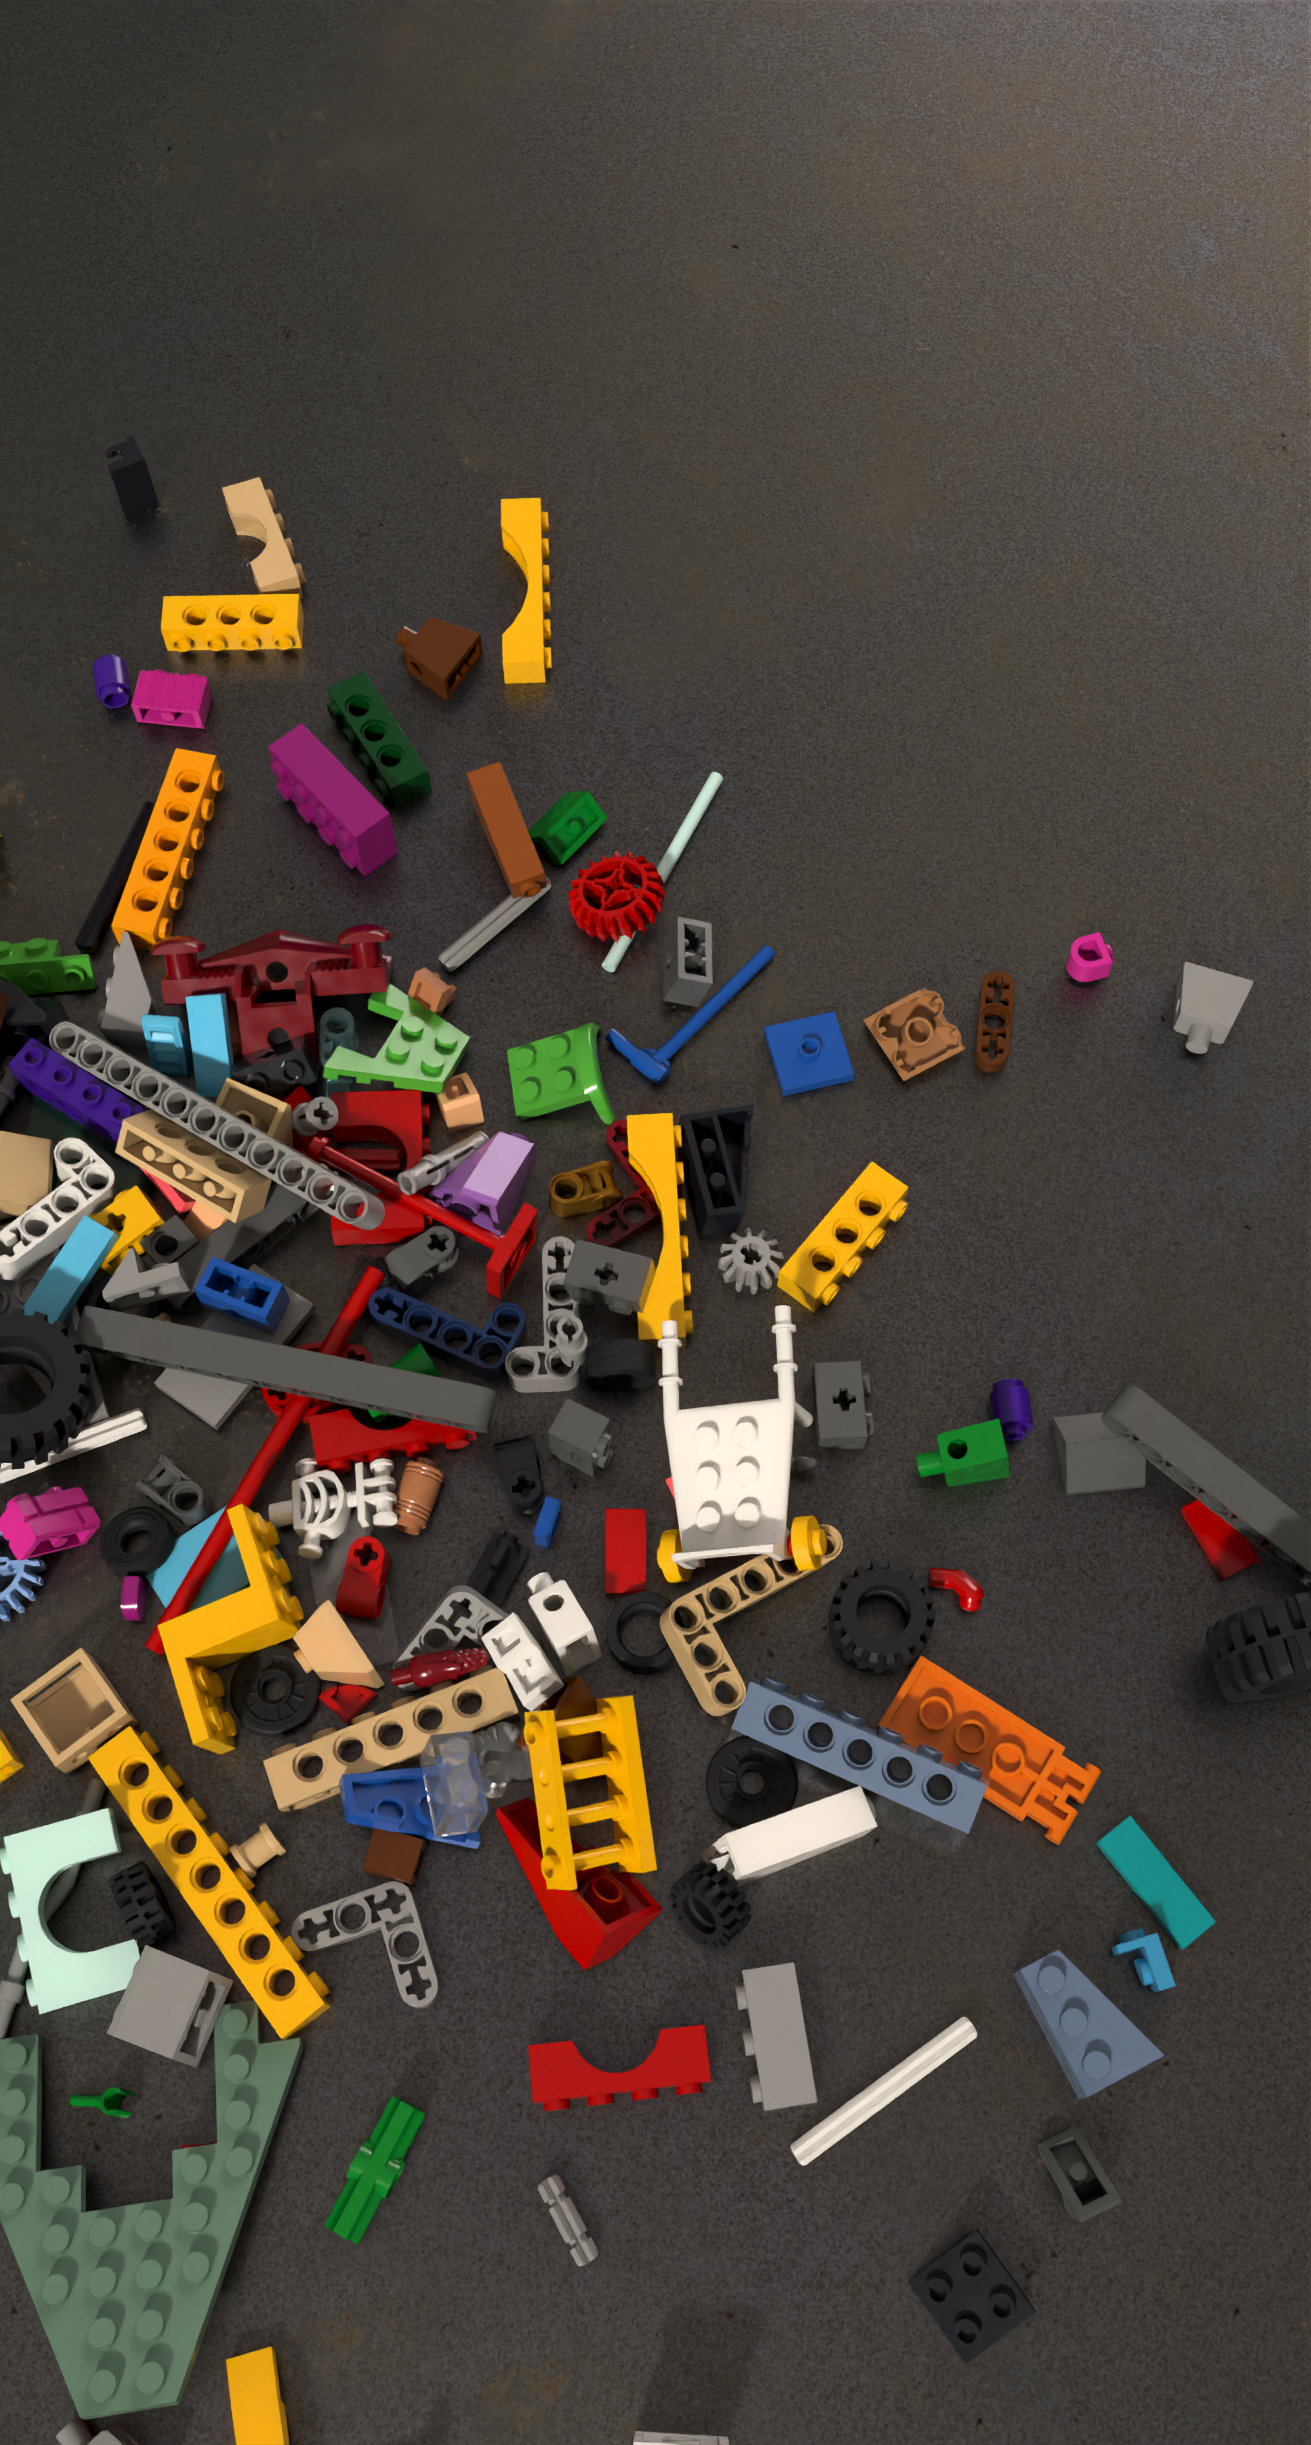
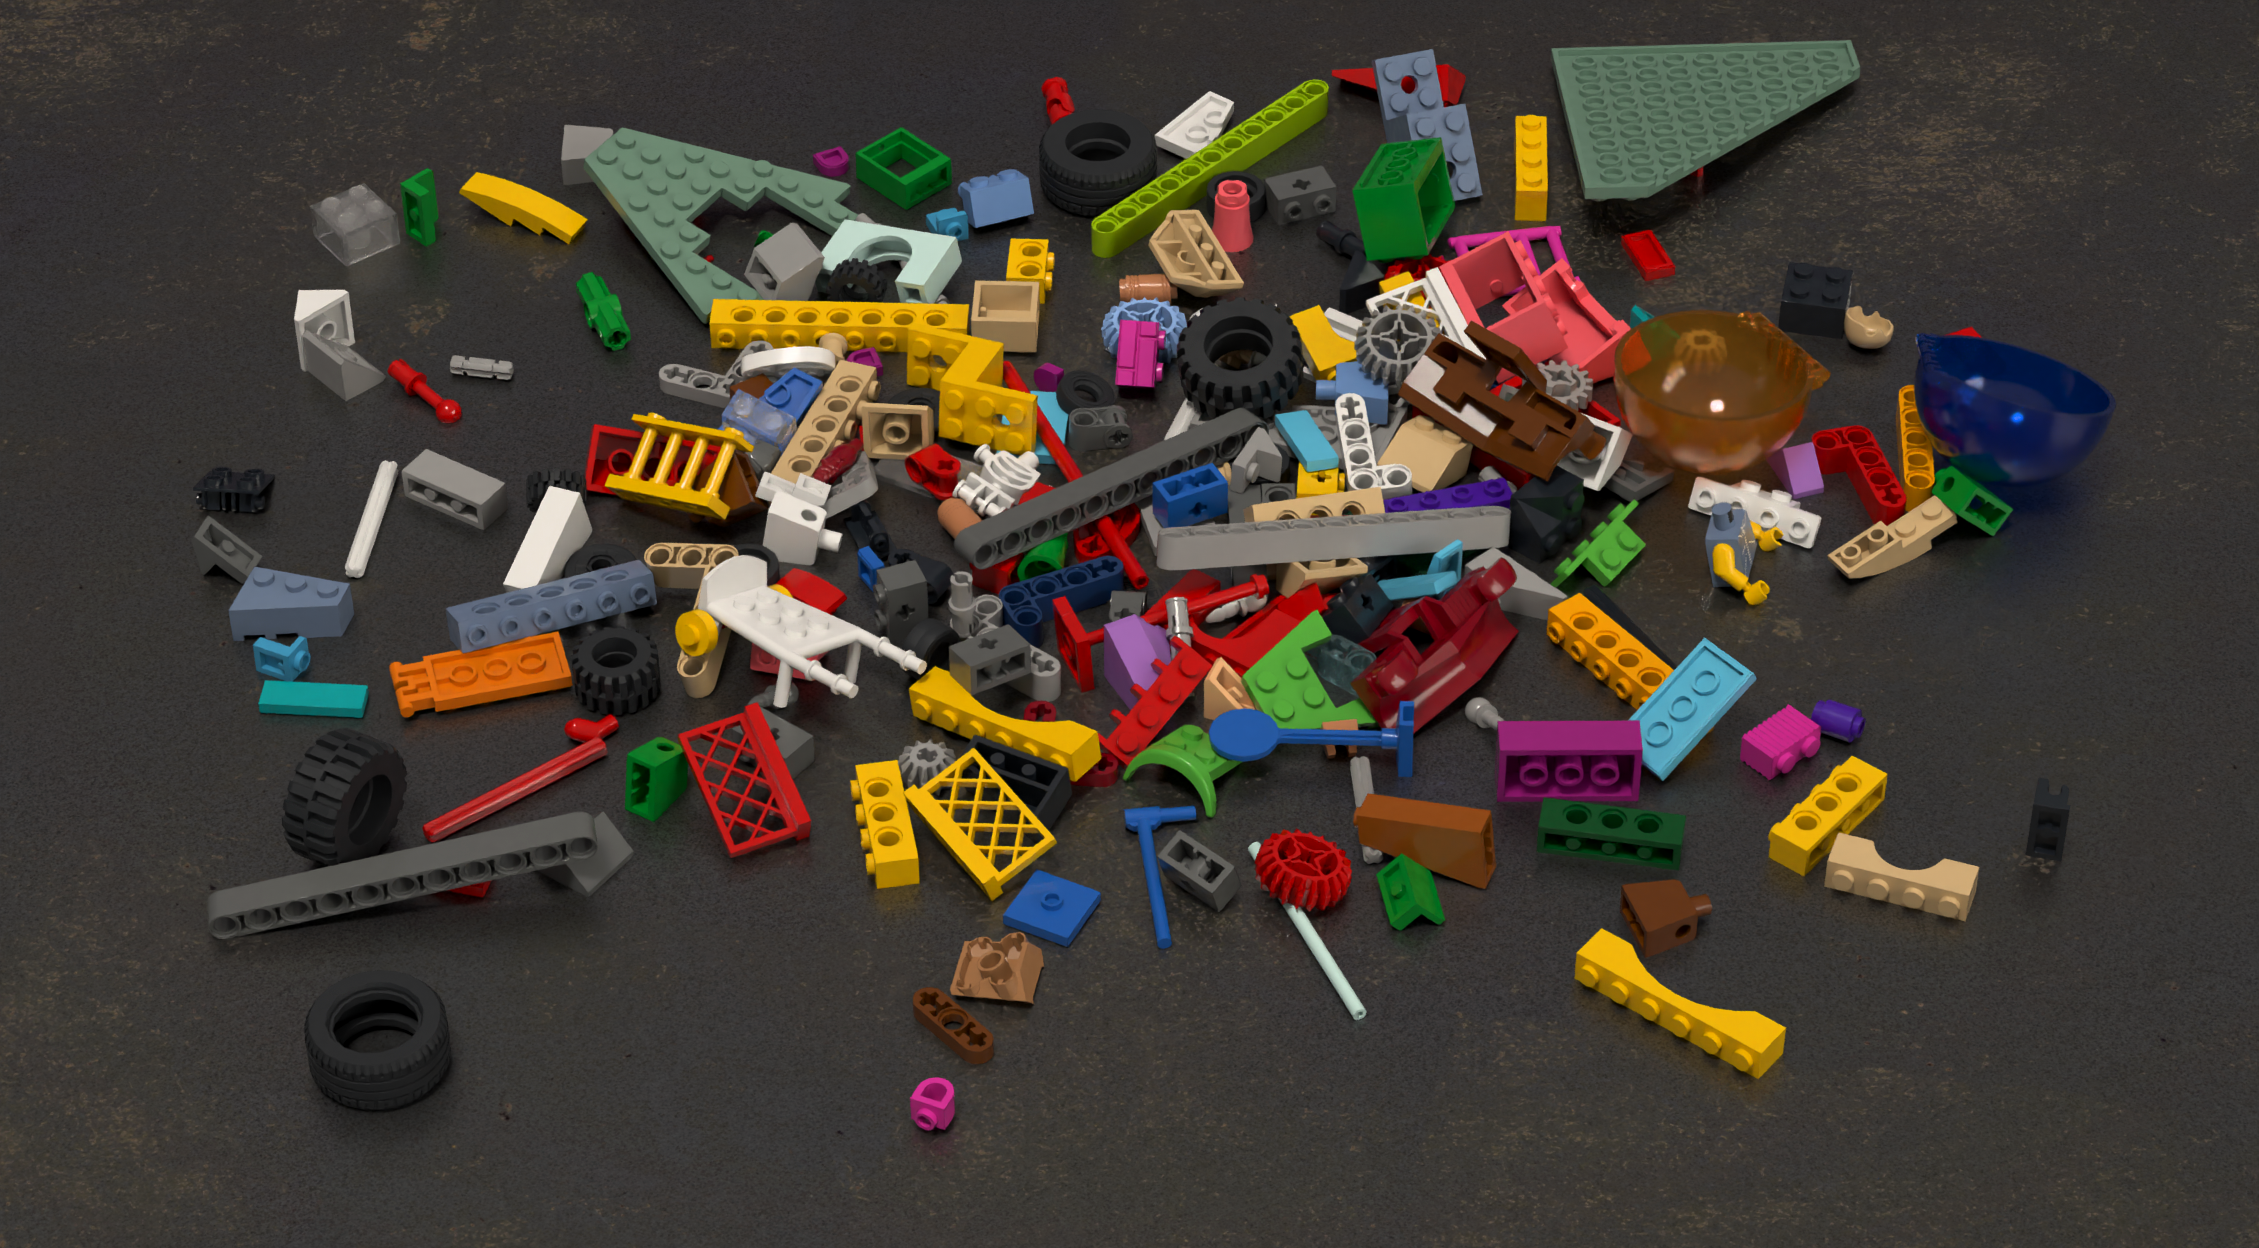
camera: 130 degrees right, 25 degrees down
light grey bush [292,1097,339,1137] -> none
red arch [528,2024,711,2112] -> none
pearl gold piece [549,1161,624,1219] -> none
dark purple brick [989,1379,1034,1441] -> none
light grey torso [1173,961,1254,1054] -> none
none -> light grey slope [303,330,386,401]
none -> red pin [388,359,462,423]
none -> red axle [422,737,607,843]
none -> red fence [678,702,811,858]
none -> white piece [741,346,835,383]
none -> magenta tile [847,347,883,376]
none -> yellow fence [903,748,1057,901]
none -> red hinge [1098,636,1212,770]
none -> blue piece [1209,701,1414,777]
none -> light grey bar [1465,697,1504,730]
none -> medium azure tile [1628,638,1757,781]

